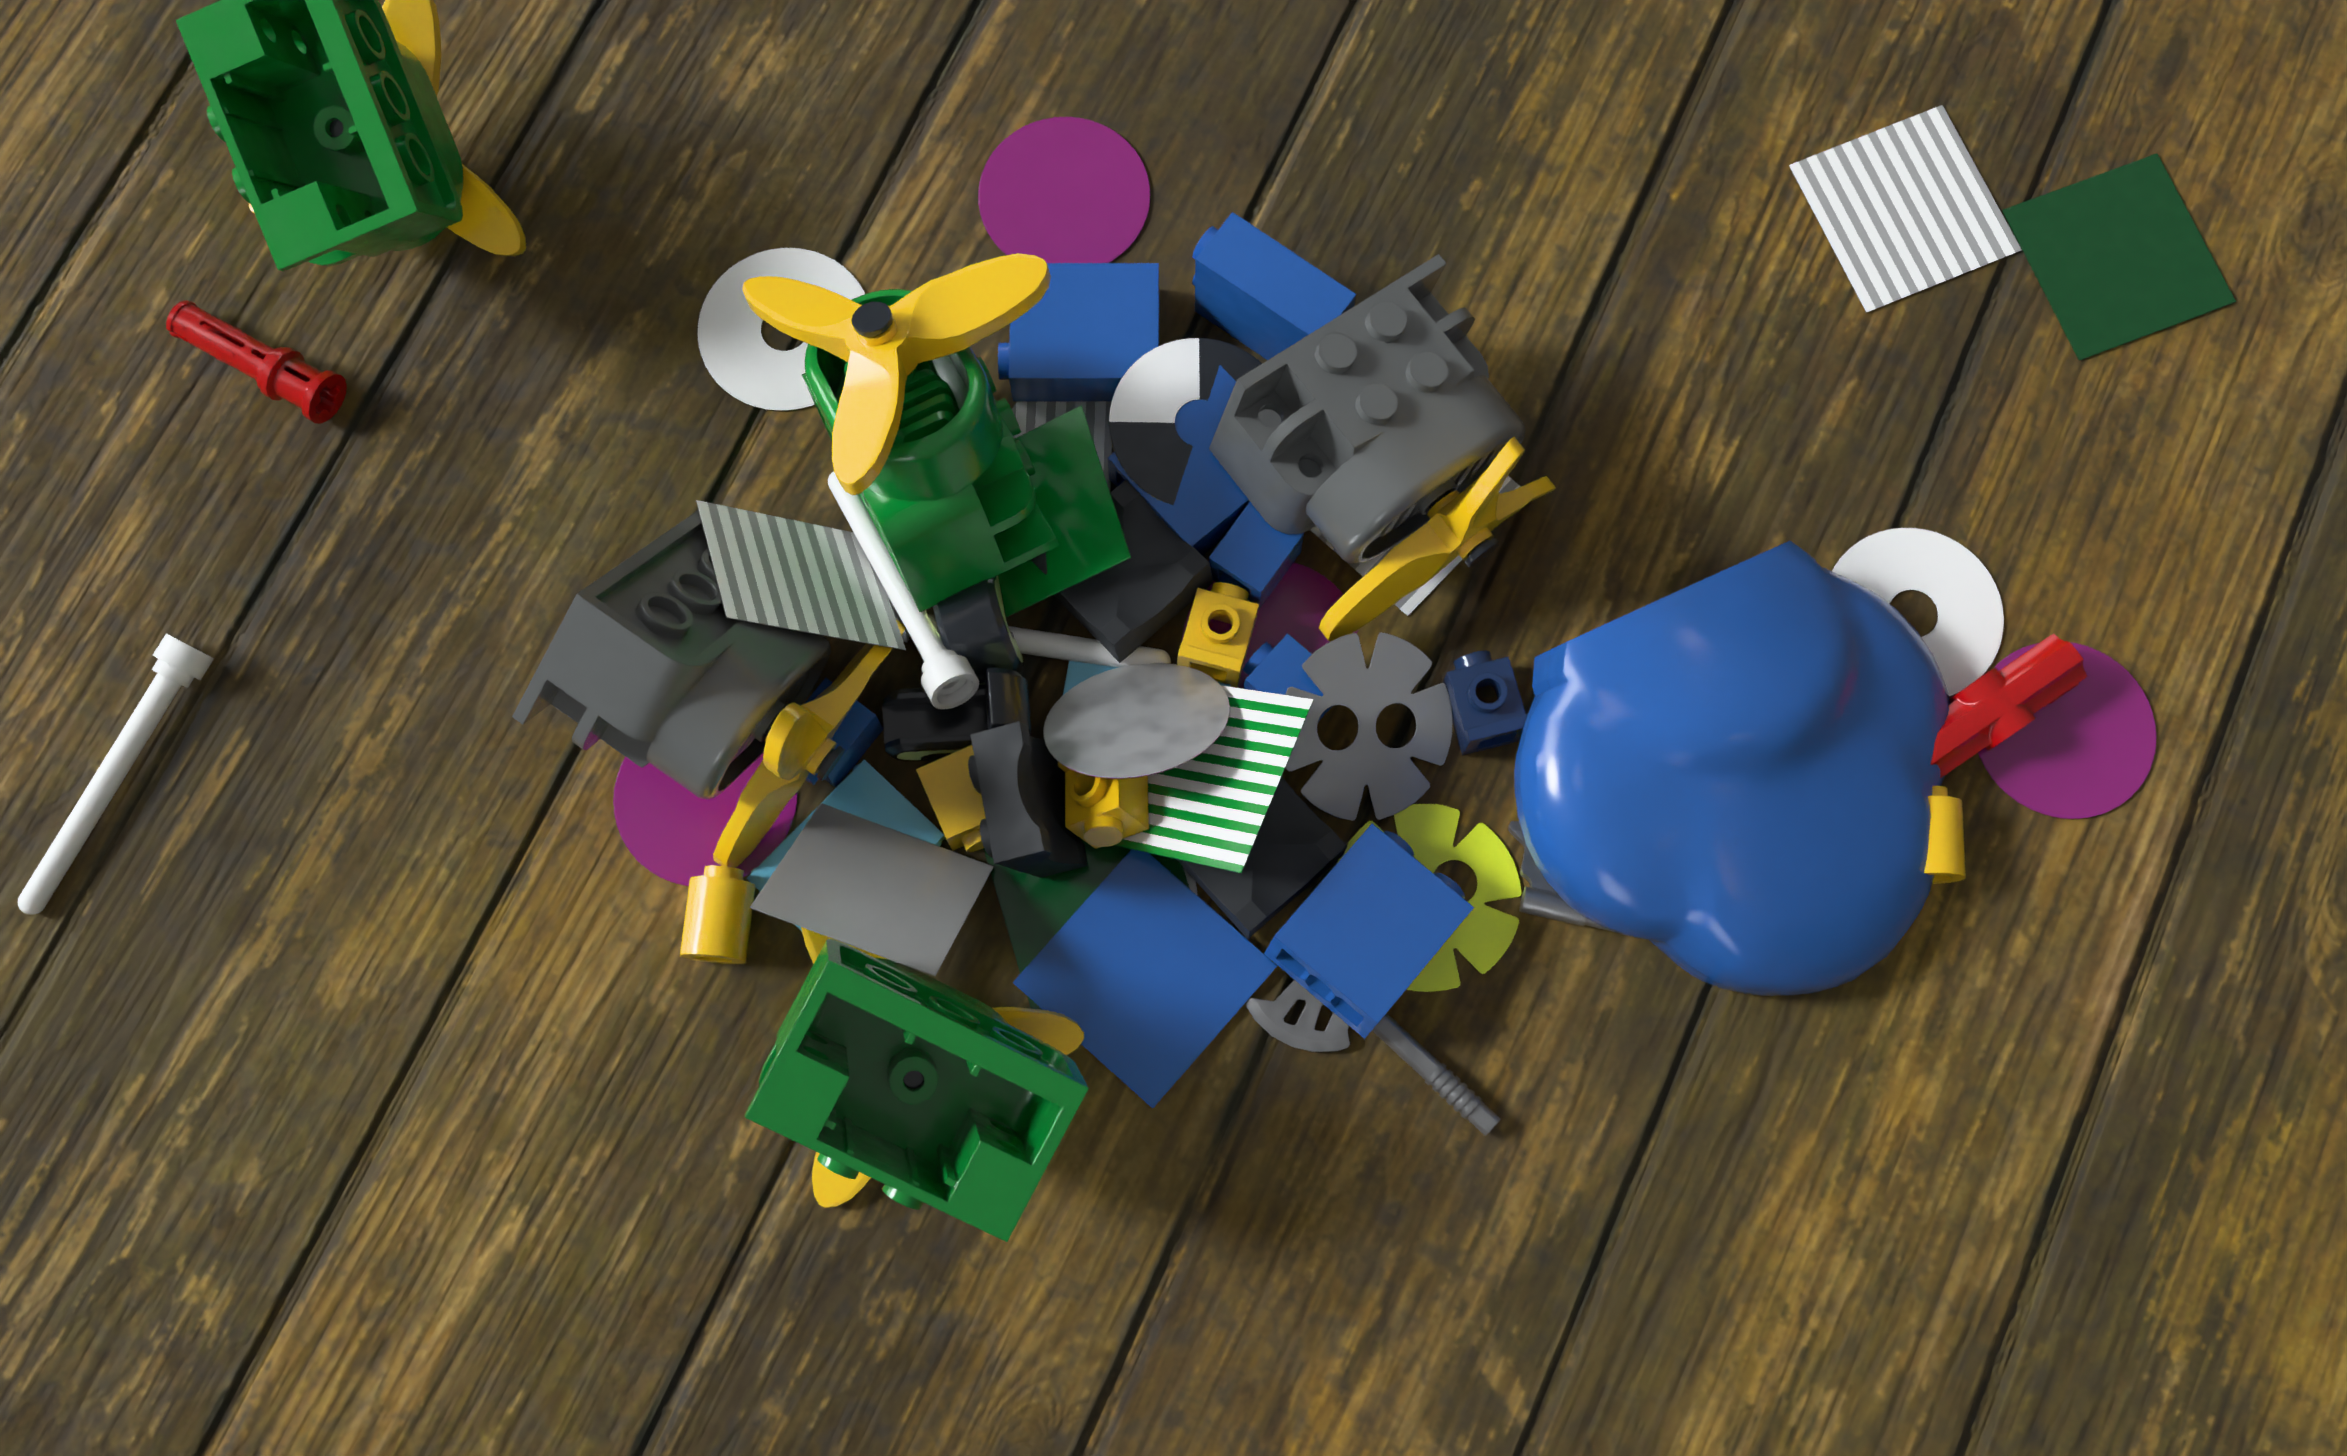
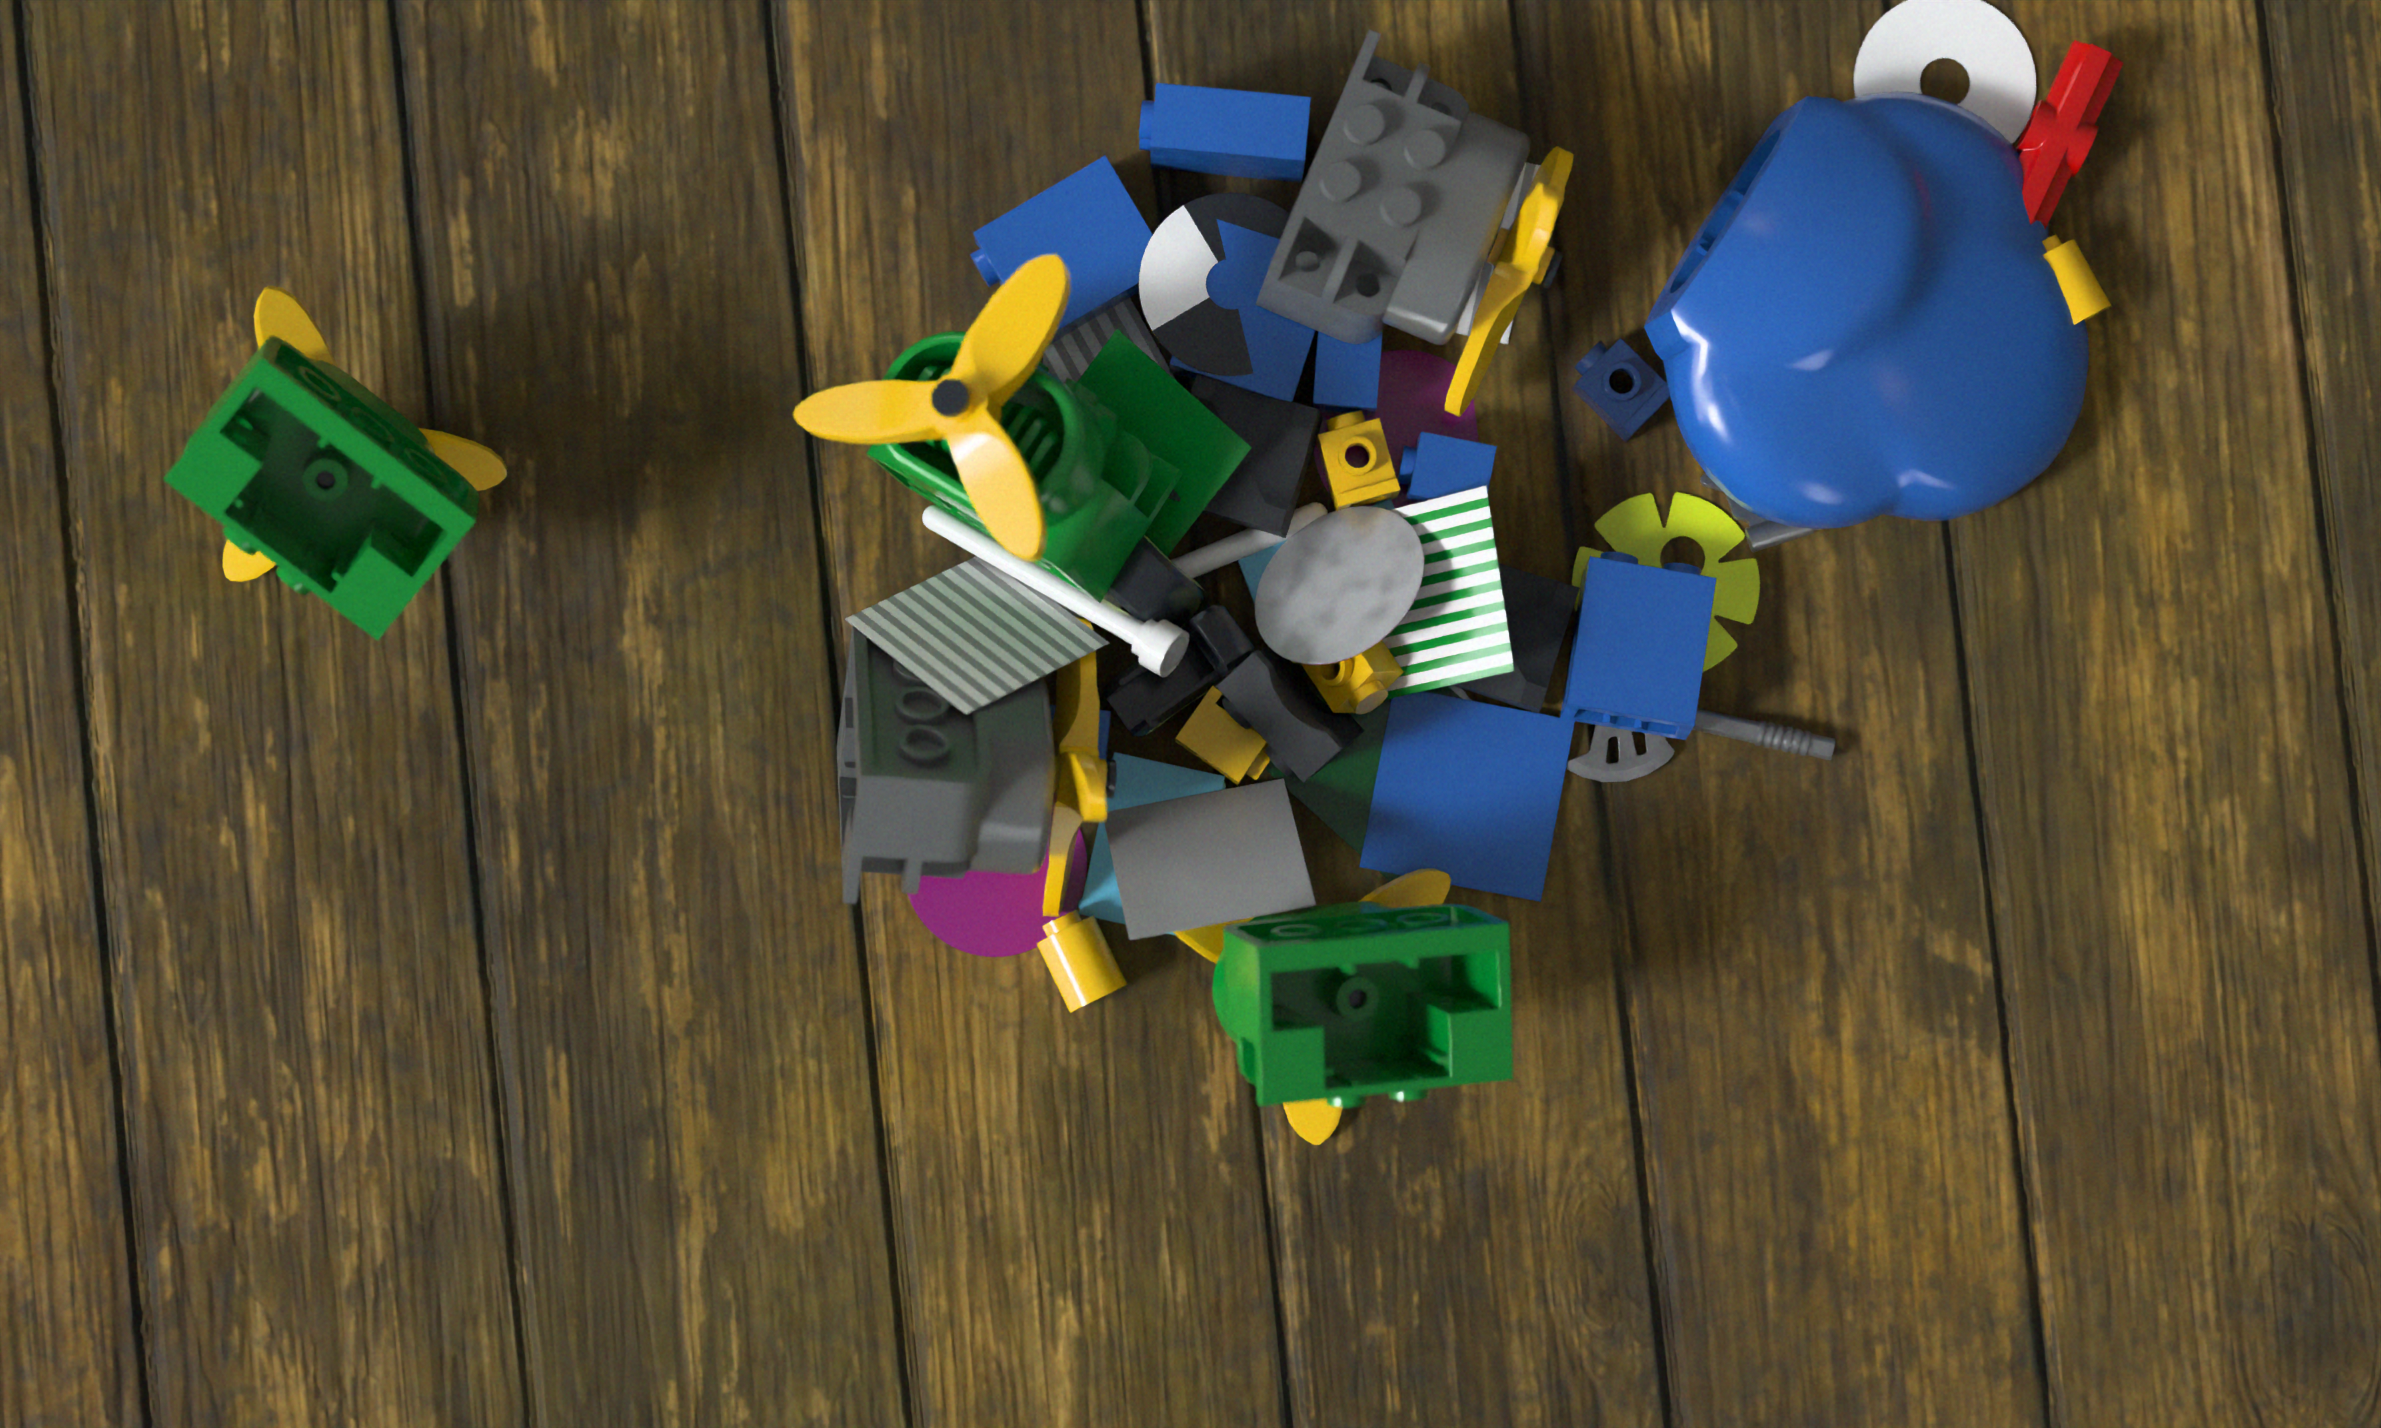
camera: 35 degrees left, 10 degrees up
white piece [18,634,214,915] -> none
red pin [166,300,347,424] -> none
white sticker [698,248,865,411] -> none
magenta sticker [978,117,1150,263] -> none
light grey piece [1285,632,1453,821] -> none
magenta sticker [1978,642,2156,819] -> none

